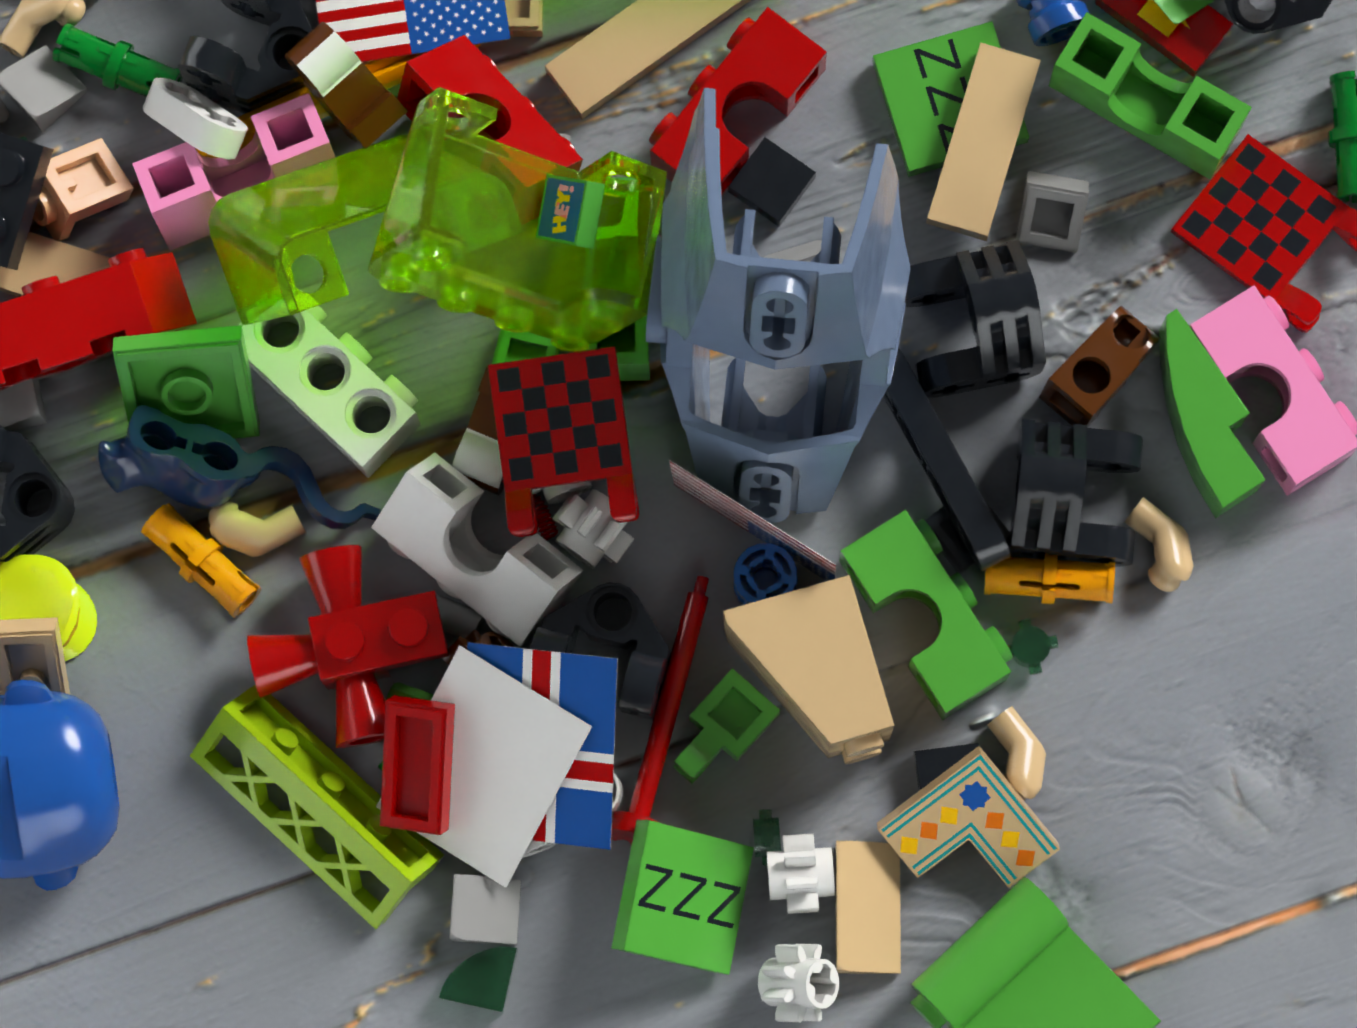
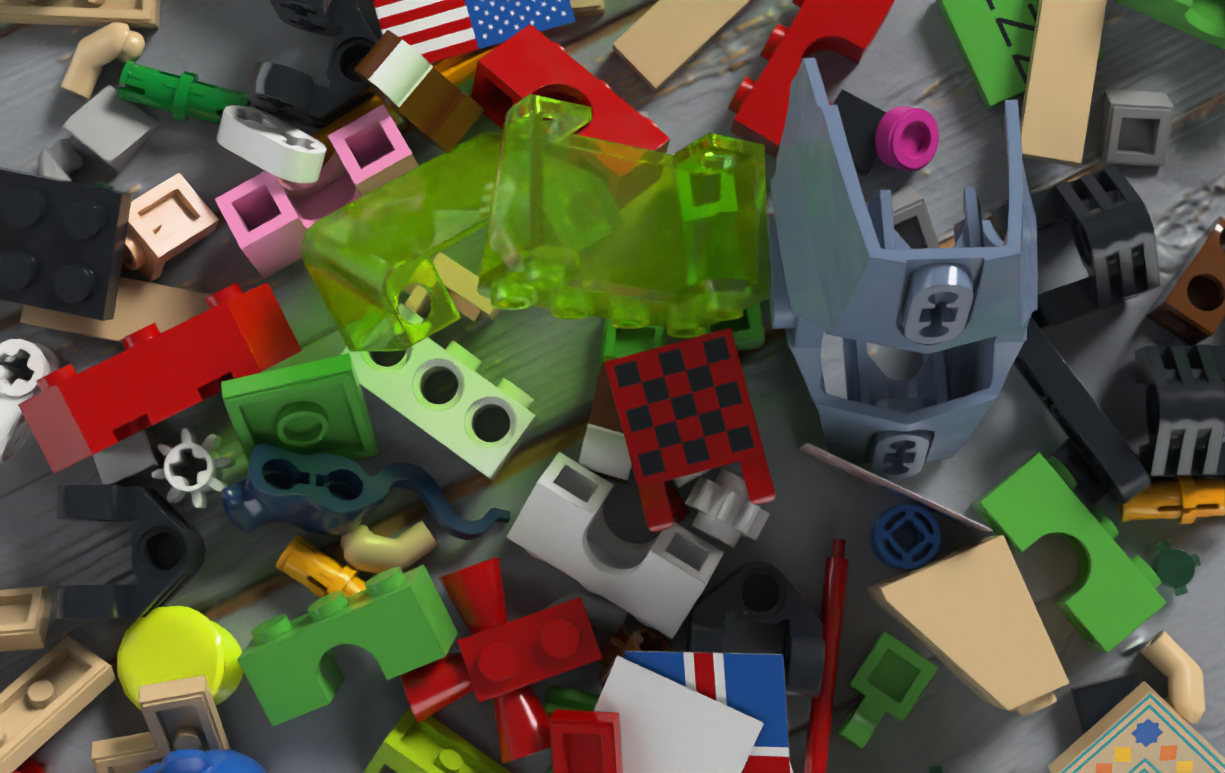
camera: 10 degrees left, 5 degrees up
tile [535,174,605,249] -> none
none -> white gear [152,428,236,509]
none -> bright green arch [237,565,458,727]
none -> bracket [404,251,508,322]
none -> dark pink tile [875,106,939,171]

